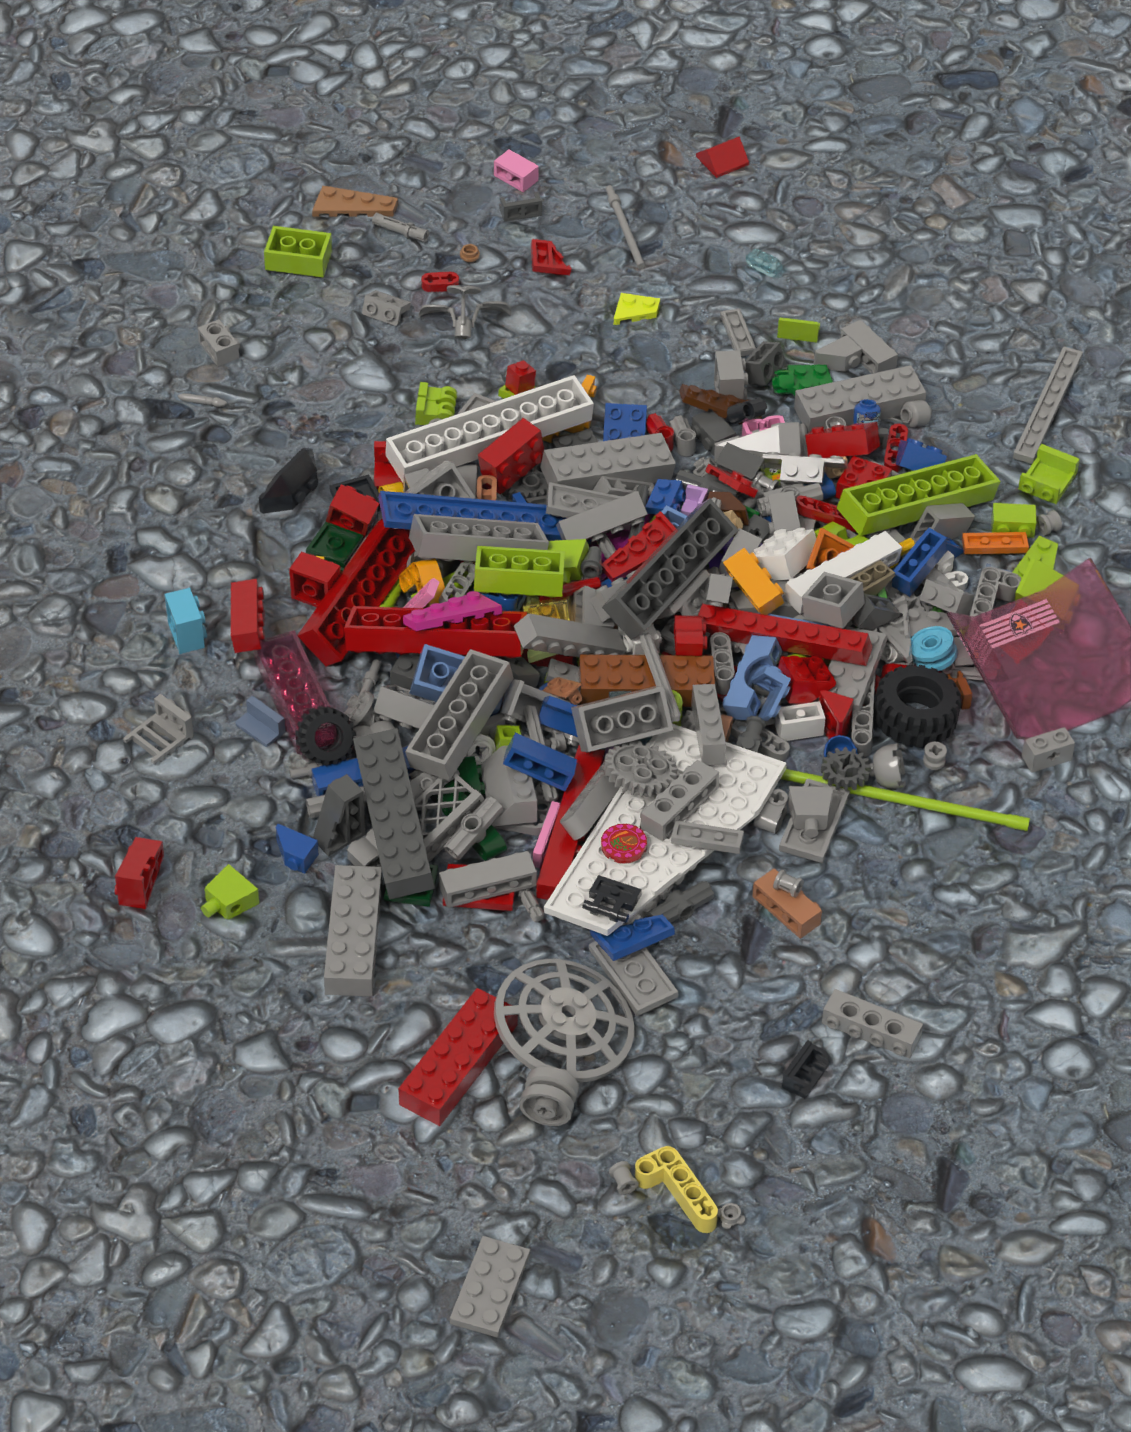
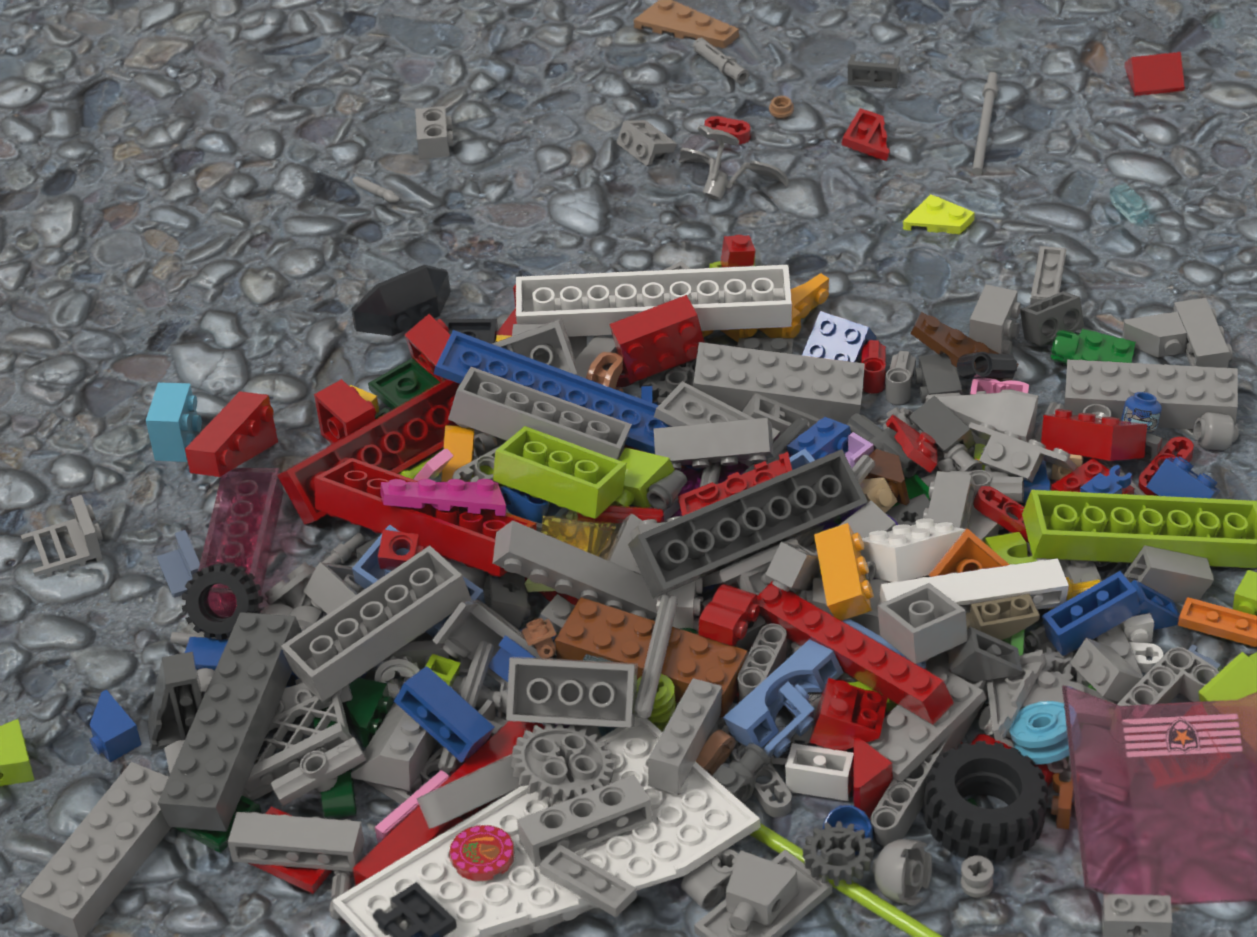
camera: 30 degrees right, 5 degrees down
lime brick [264,226,332,277] -> none
lime legs [415,382,457,425] -> none
bright pink brick [494,150,539,192] -> none
lime panel [777,317,820,343] -> none
none -> red brick [378,530,425,570]
none -> blue plate [1080,465,1132,494]

